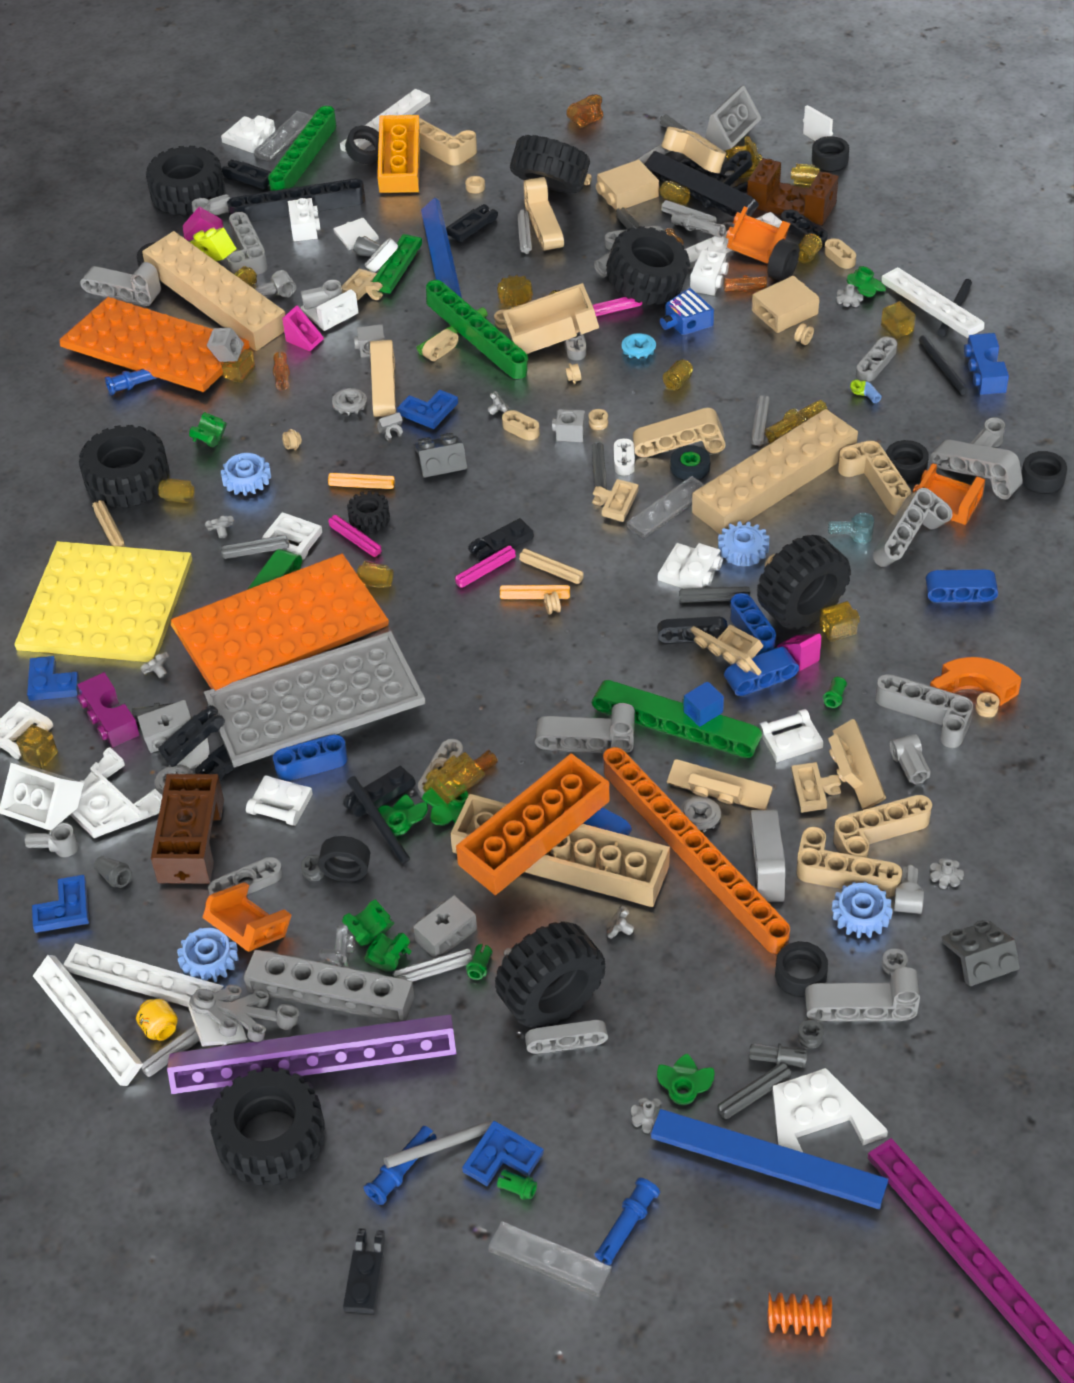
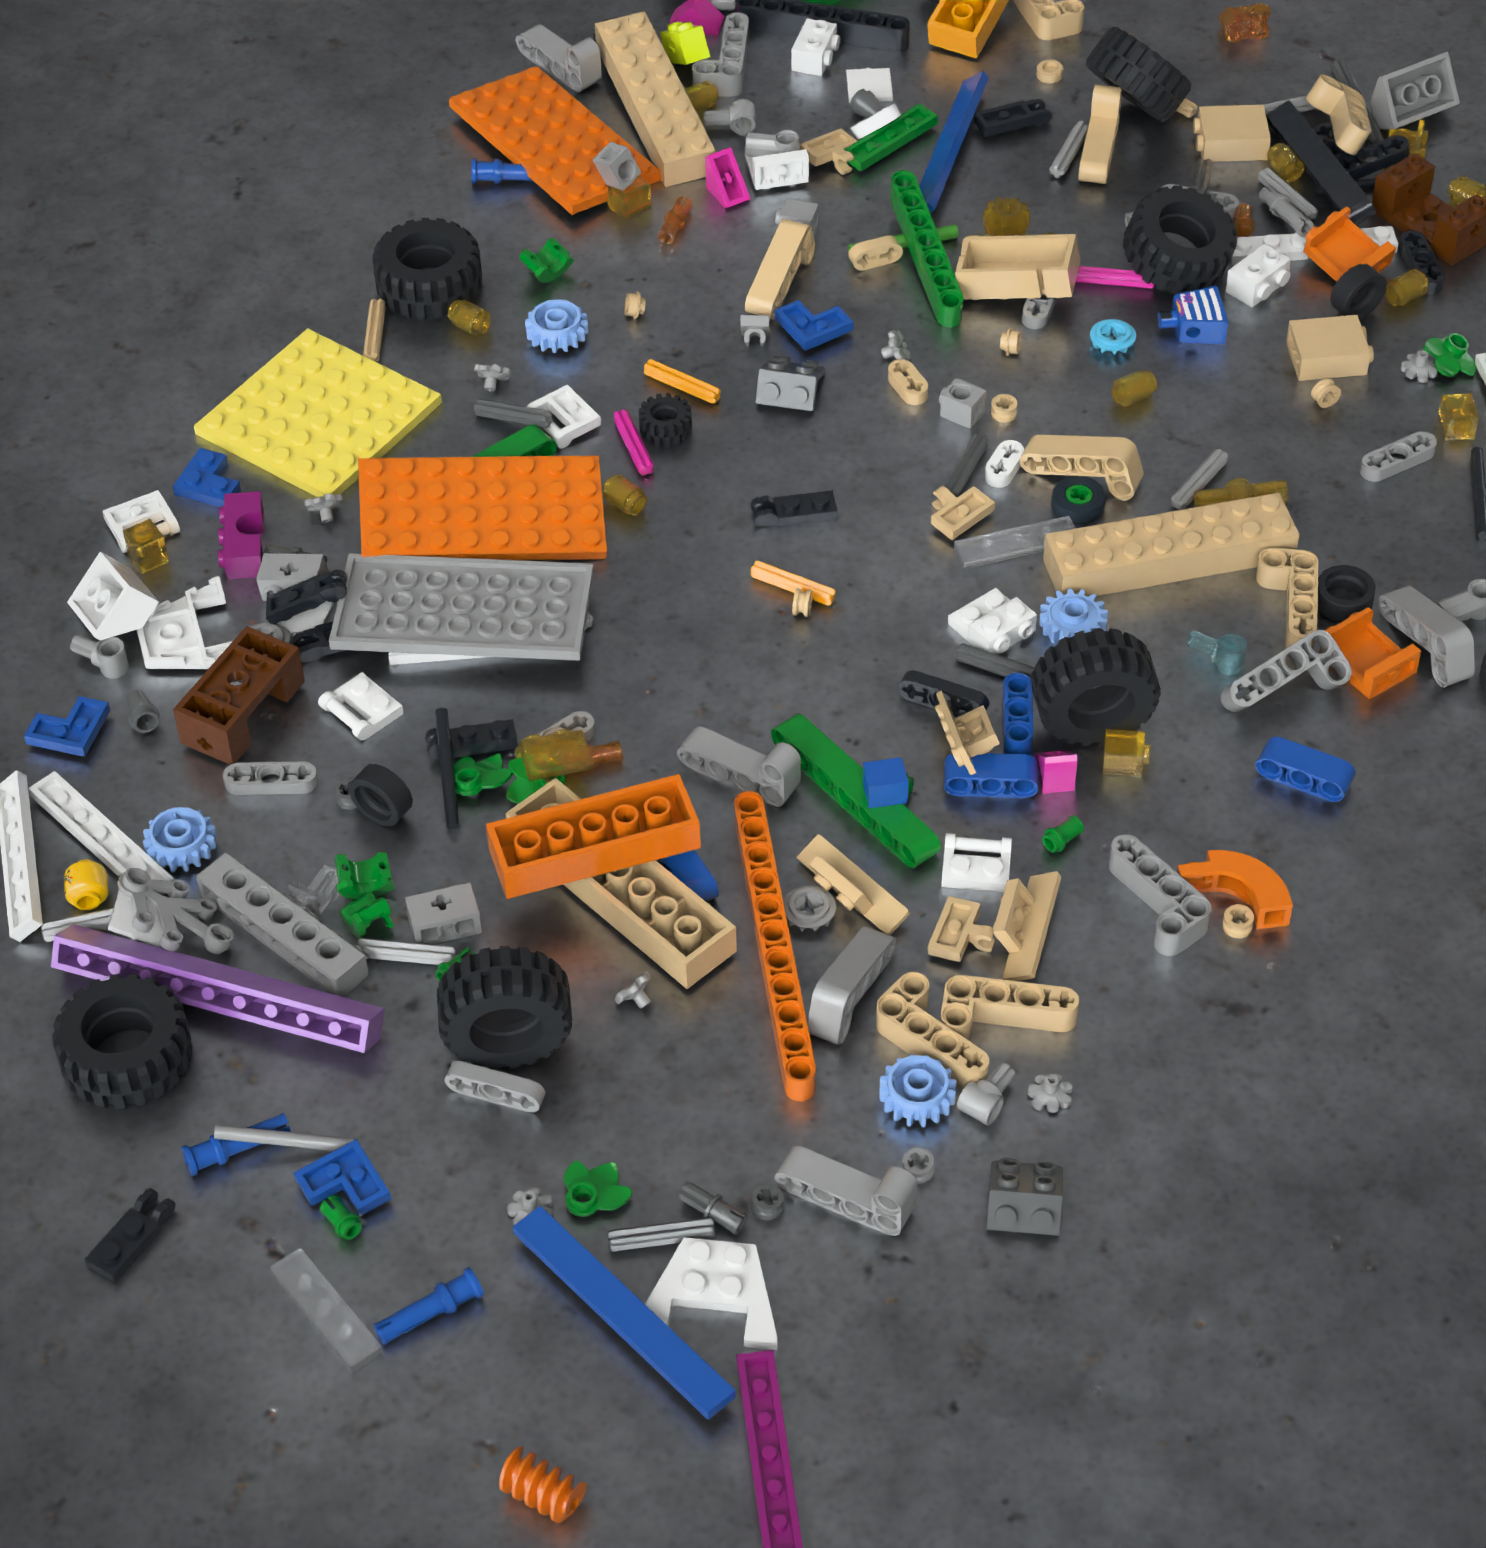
camera: 25 degrees right, 0 degrees up
orange panel [203,882,292,952] -> none
blue beam [273,734,348,782] -> none
light grey gear [332,388,367,415] -> none
dark pink axle [455,546,516,588] -> none
tan axle [520,549,584,584] -> none
clear orange pin [724,275,767,292] -> none
black tyre [775,941,828,997] -> none
tan beam [824,238,856,269] -> none
arm [850,379,882,403] -> none
light grey piece [889,734,931,785] -> none

